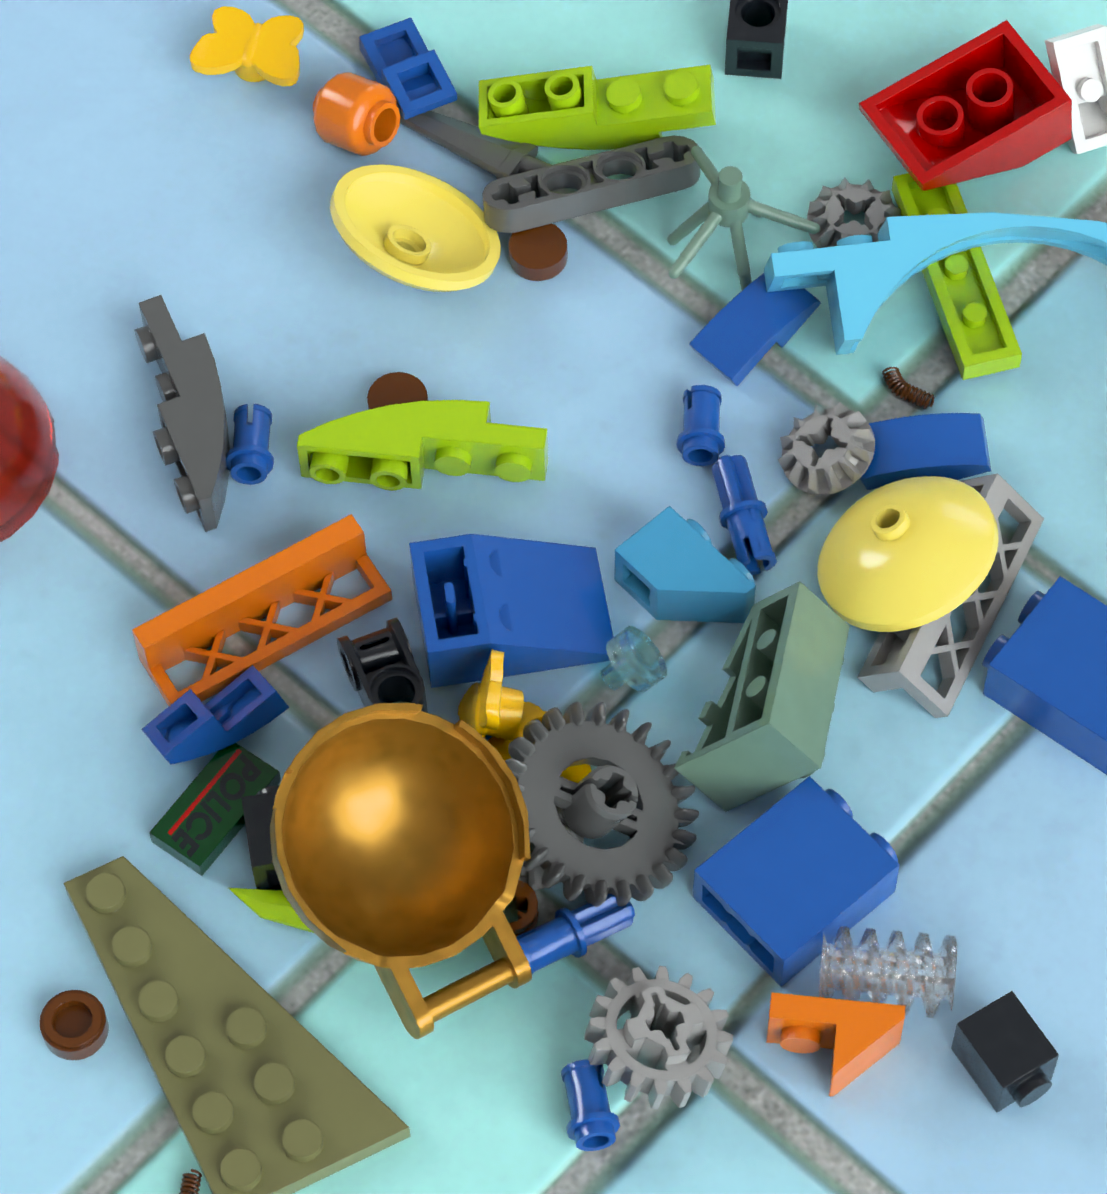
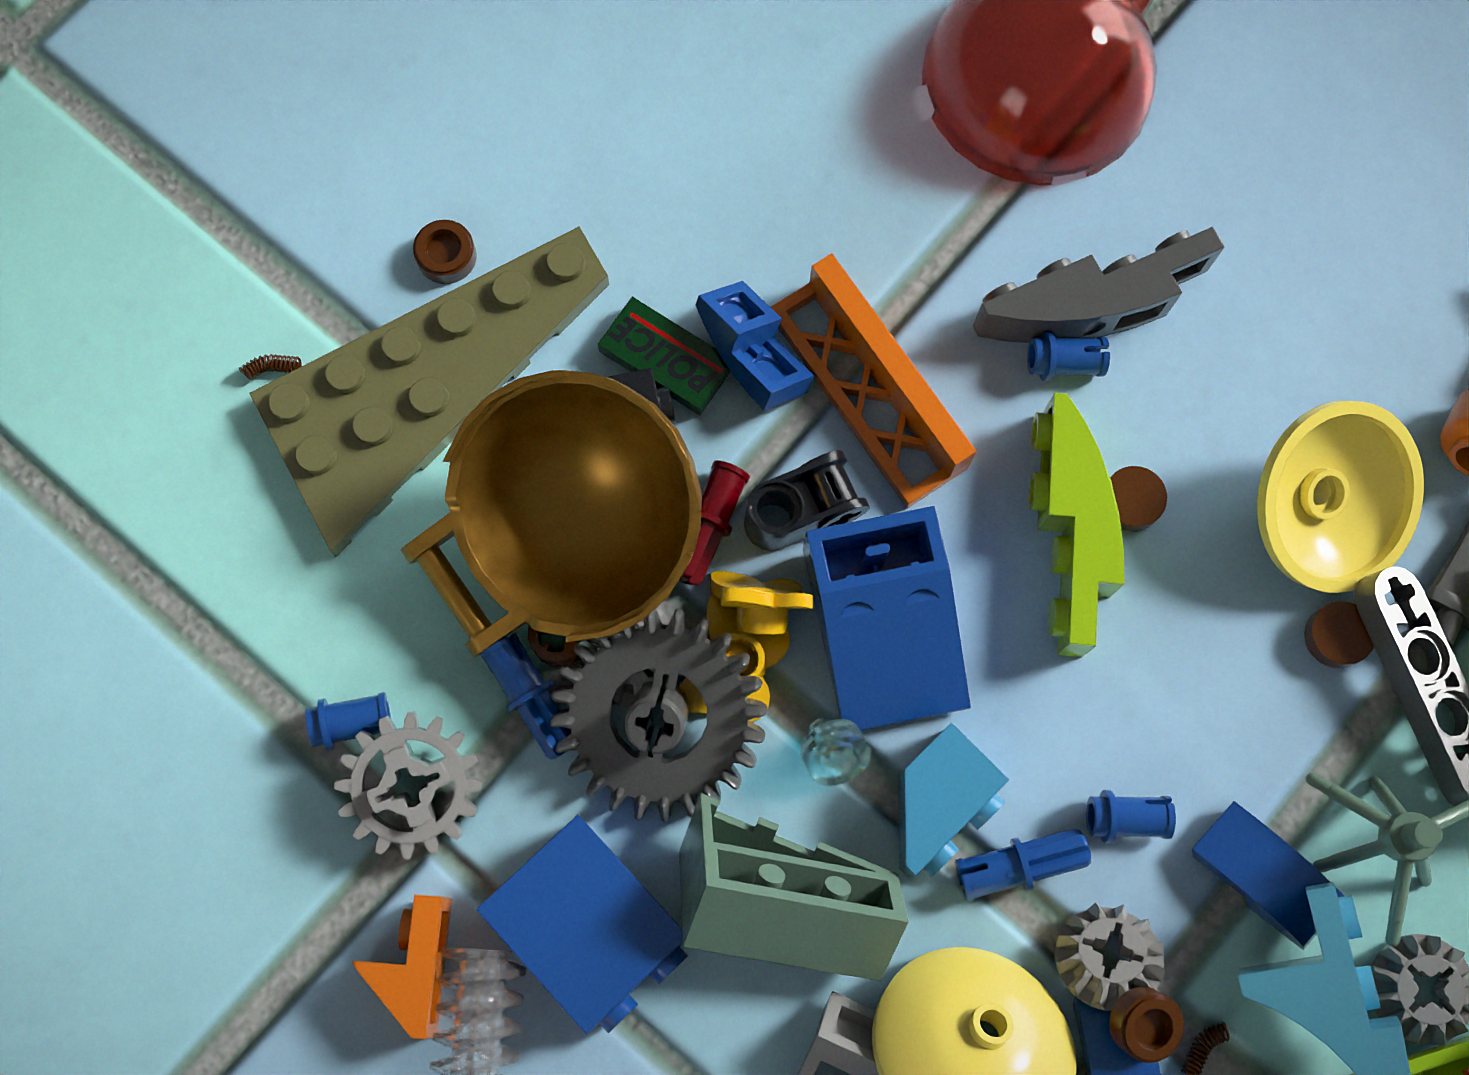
camera: 85 degrees right, 15 degrees up
none -> reddish brown tile [1109,986,1184,1063]

